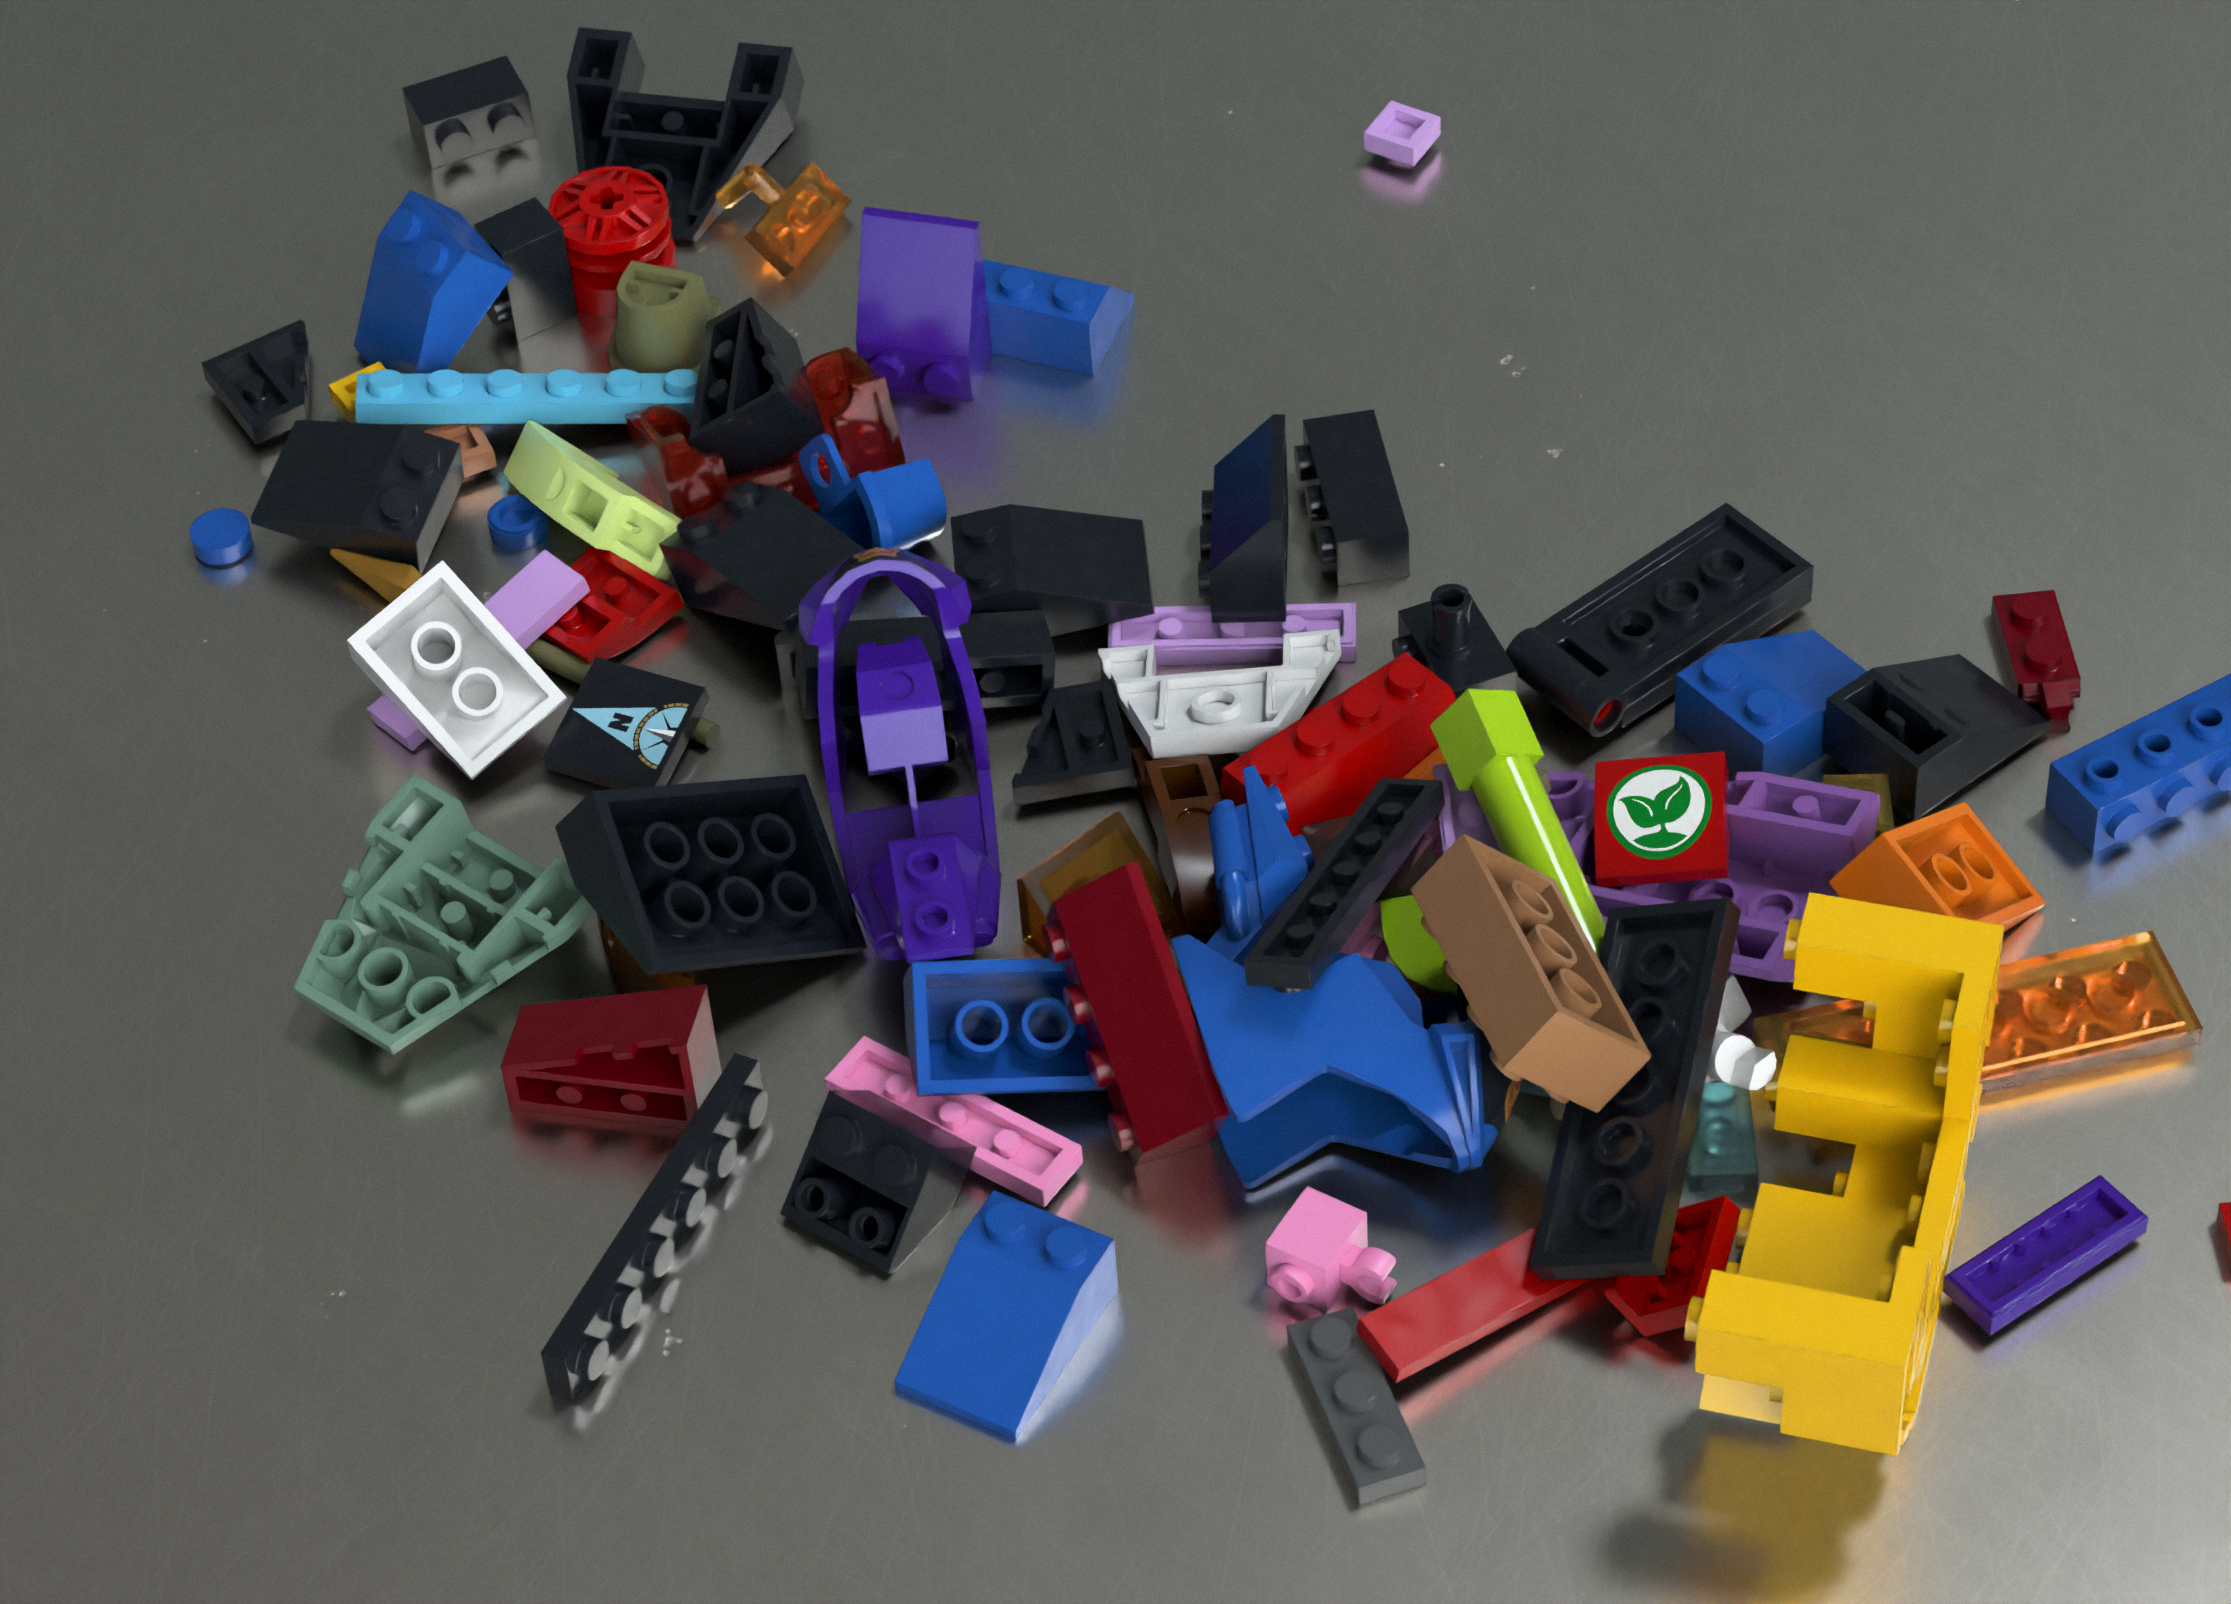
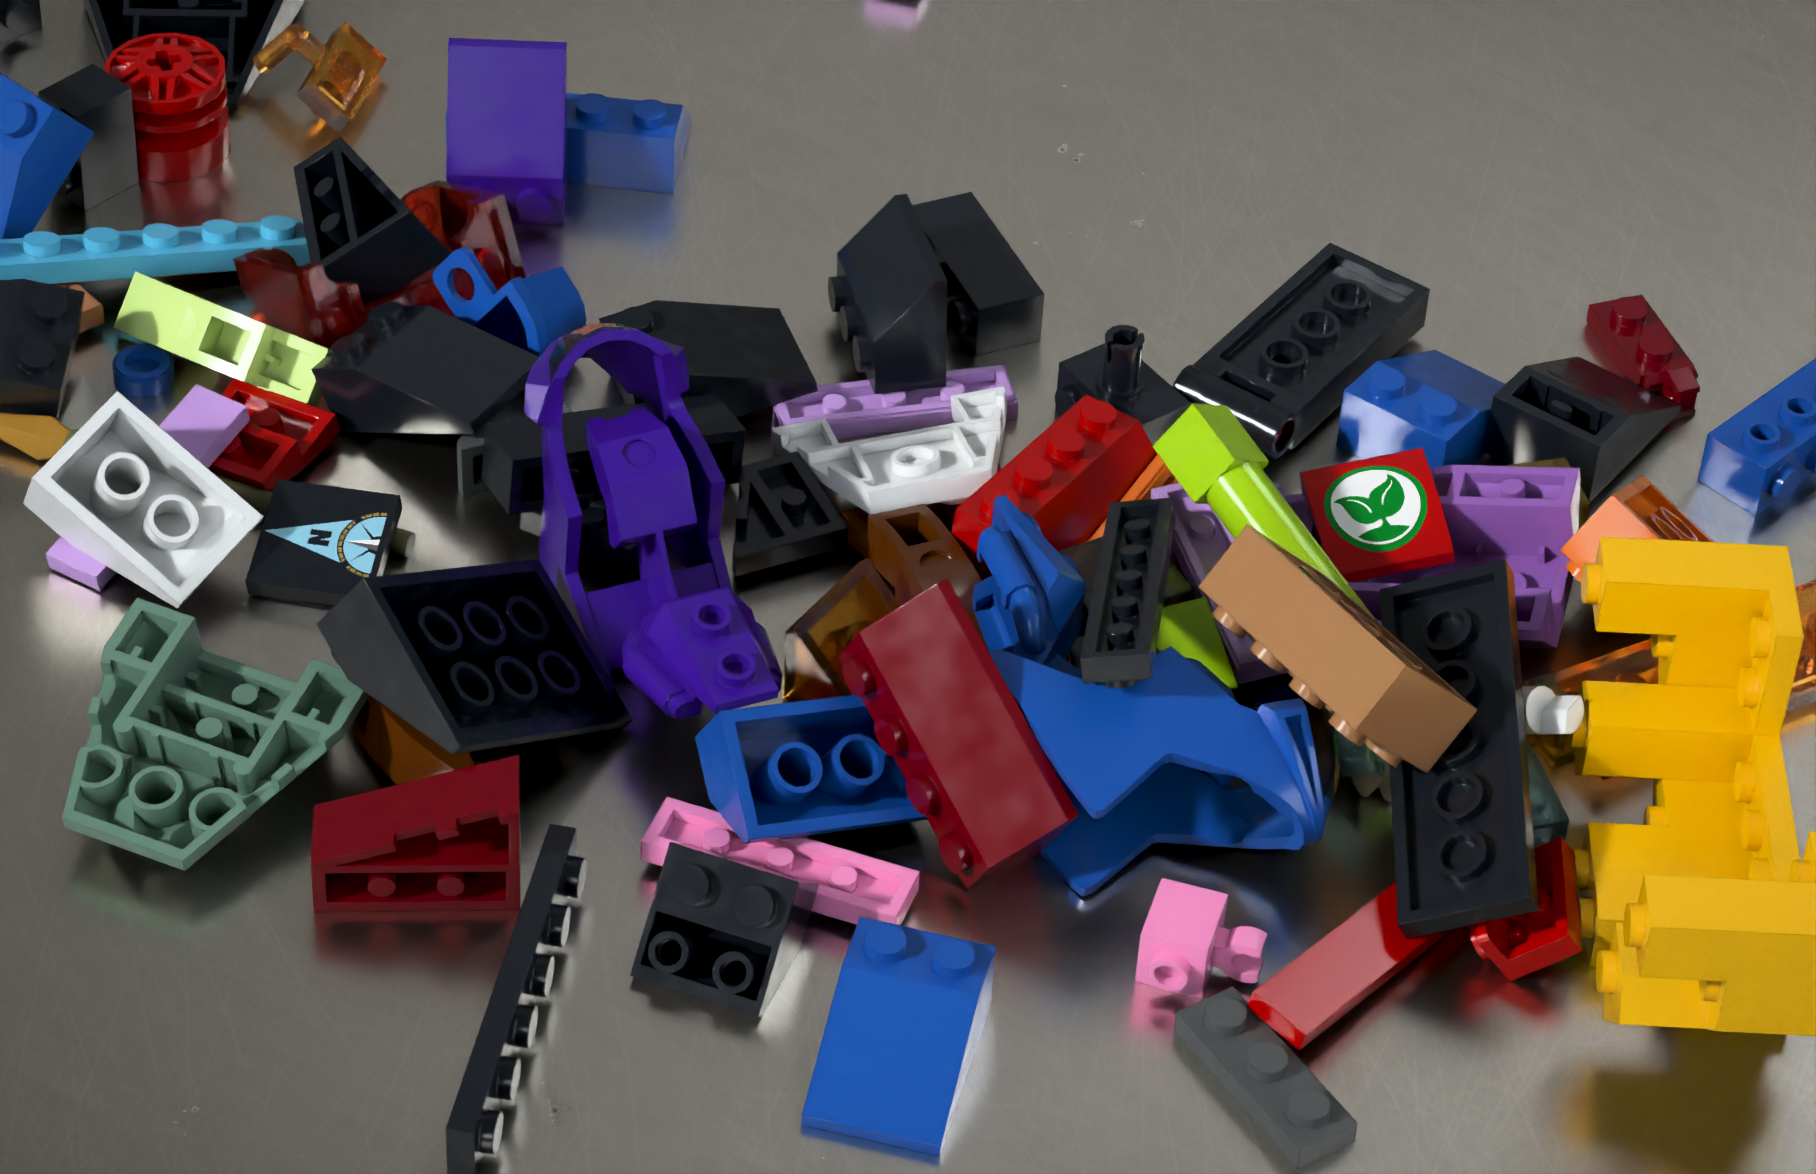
camera: 20 degrees left, 5 degrees down
olive container [606,260,722,373] -> none

